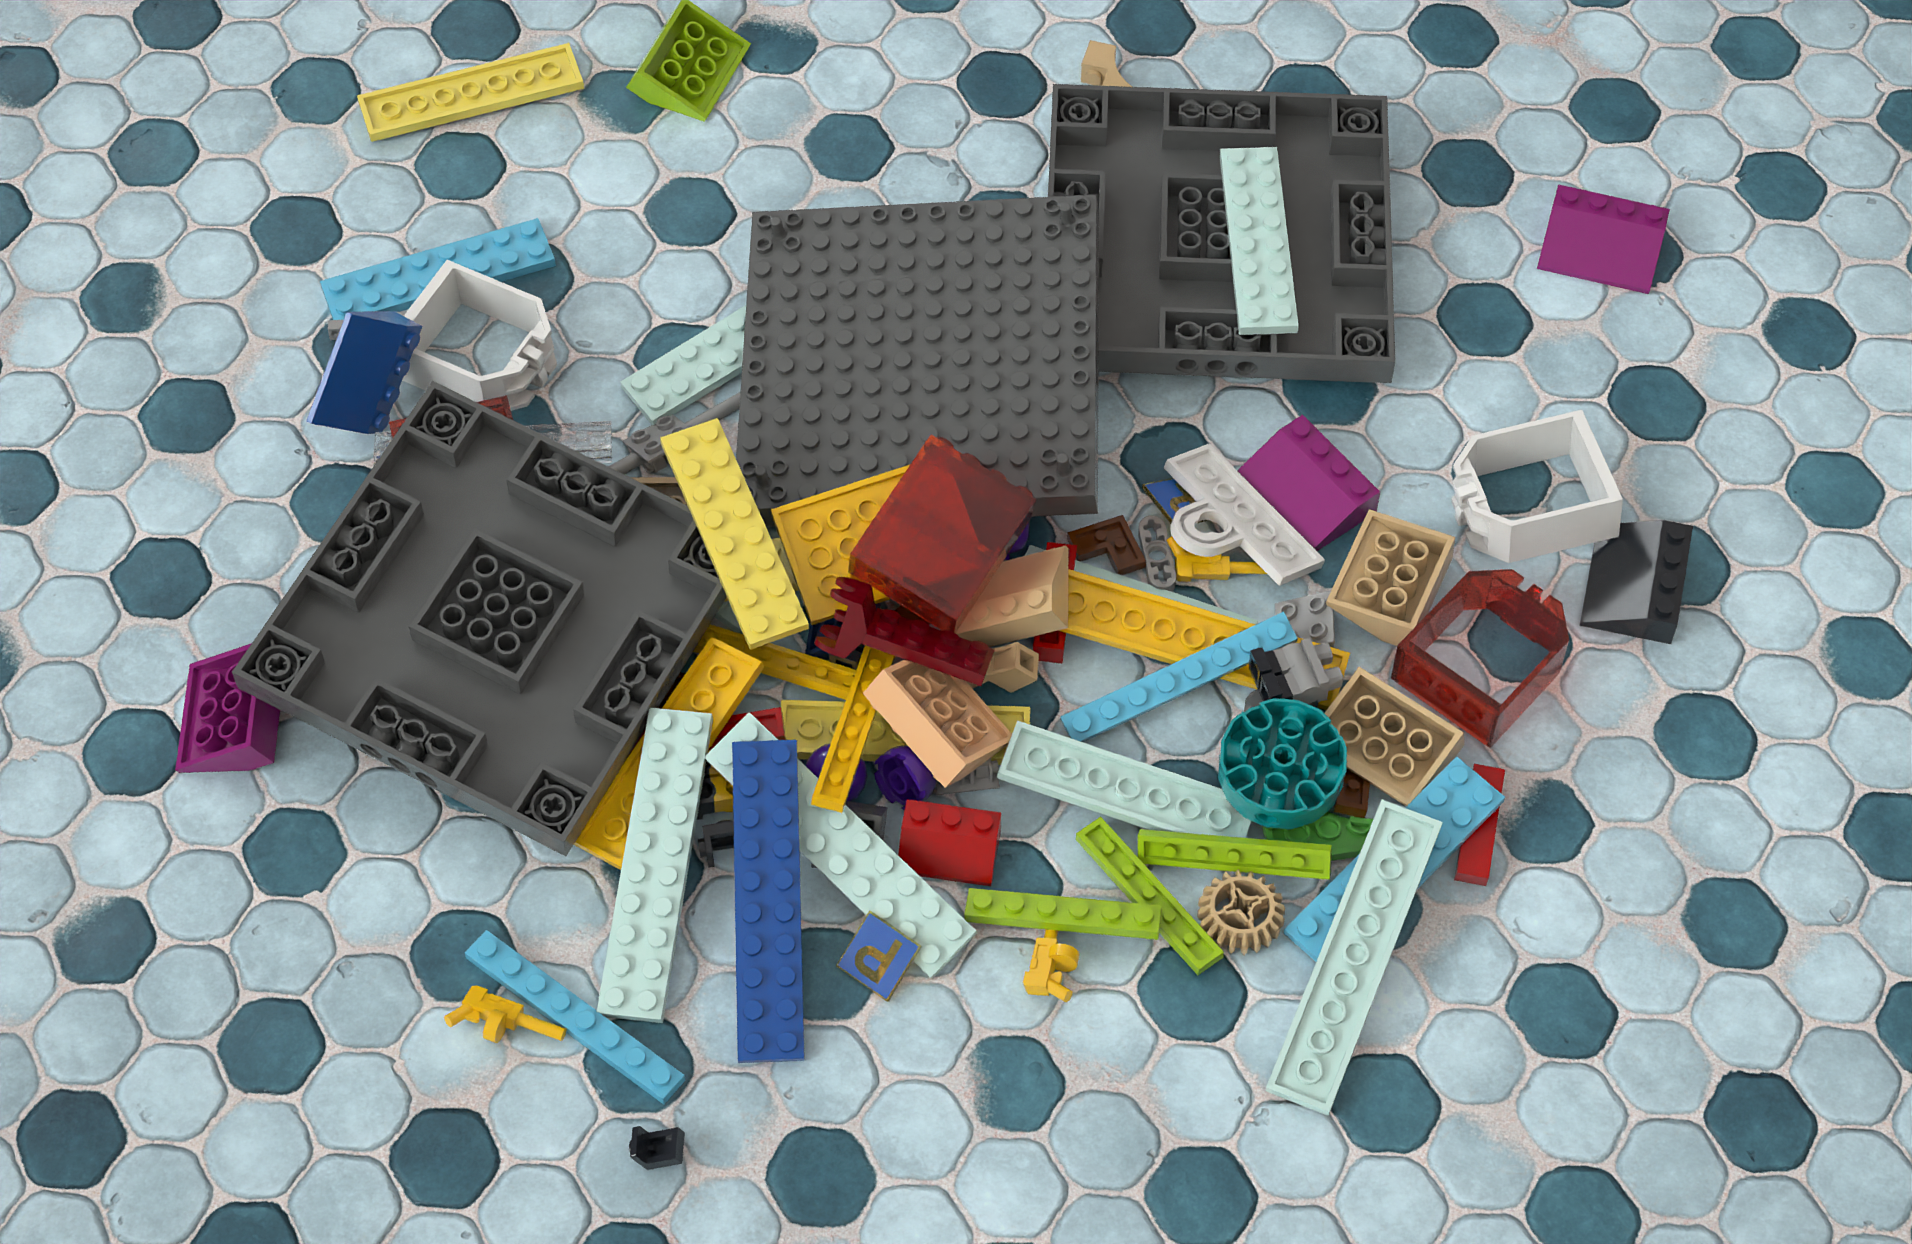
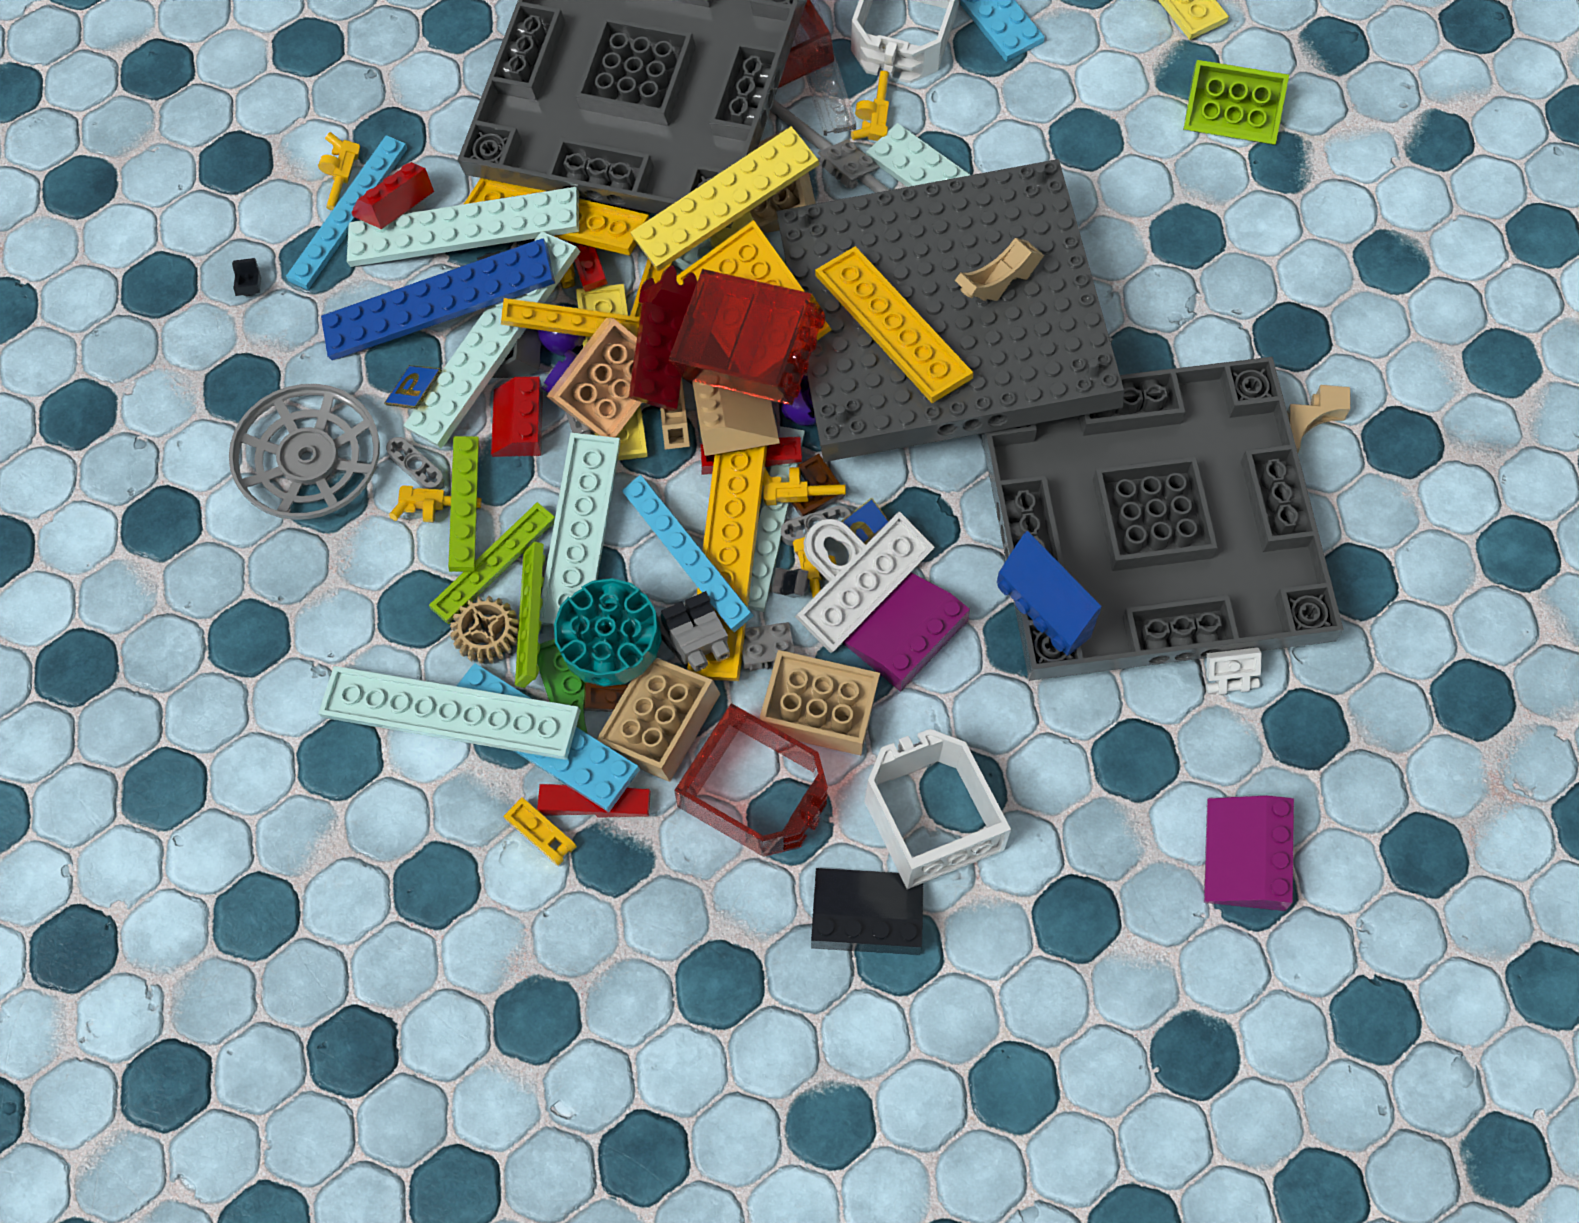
camera: 80 degrees right, 10 degrees up
light aqua plate [1220,147,1298,335] -> none
none -> light grey dish [229,384,380,520]
none -> red slope [351,162,434,229]
none -> light grey beam [386,437,444,490]
none -> yellow plate [503,797,577,866]
none -> yellow piece [763,467,846,506]
none -> black bracket [770,567,809,598]
none -> yellow plate [815,246,973,403]
none -> yellow piece [851,71,889,141]
none -> tan arch [955,238,1044,301]
none -> blue slope [997,531,1102,656]
none -> white plate [1206,647,1261,695]

